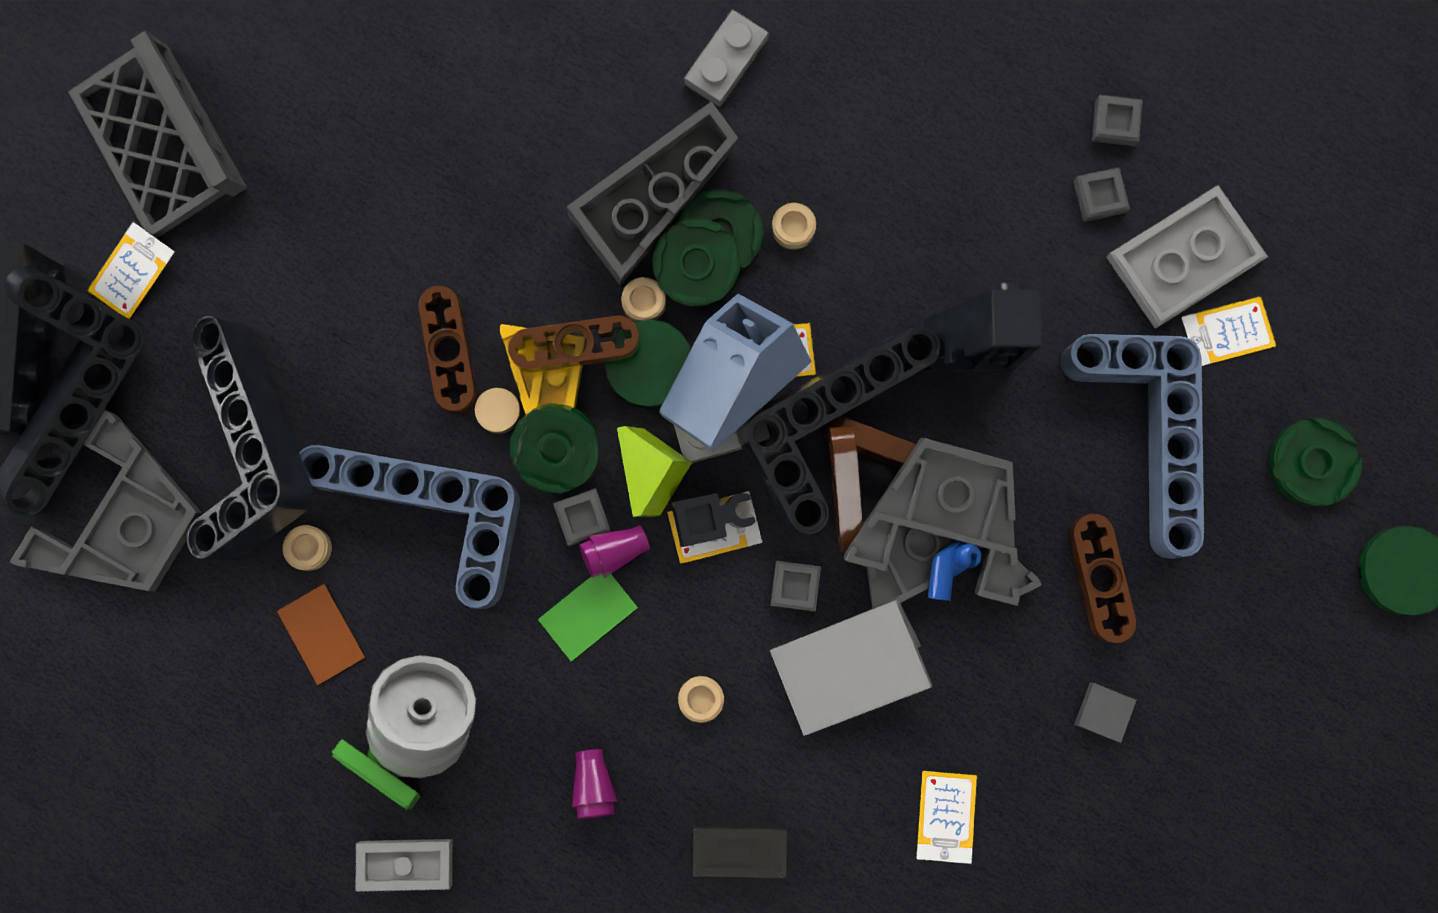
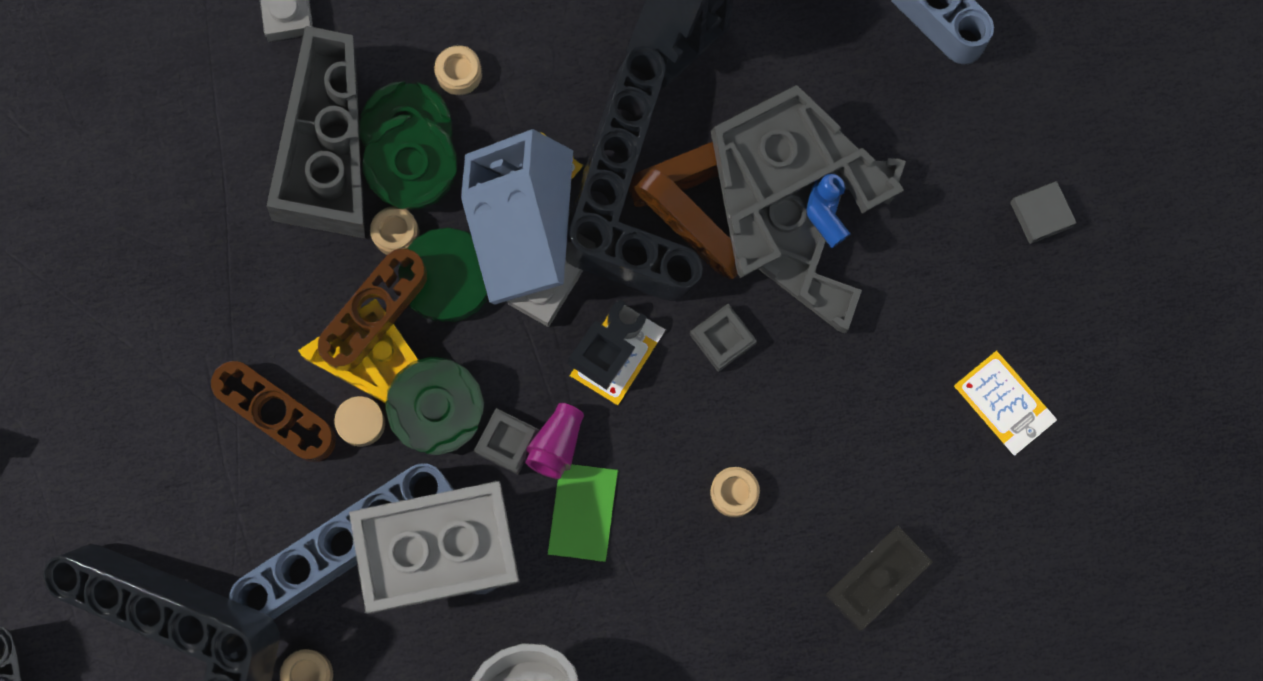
camera: 40 degrees left, 5 degrees down
magenta cone [572,749,618,819] -> none
lime slope [617,426,692,517] -> none
light grey tile [770,600,933,736] -> none
reddish brown beam [1069,514,1136,643] -> none
none -> light grey plate [349,481,520,614]

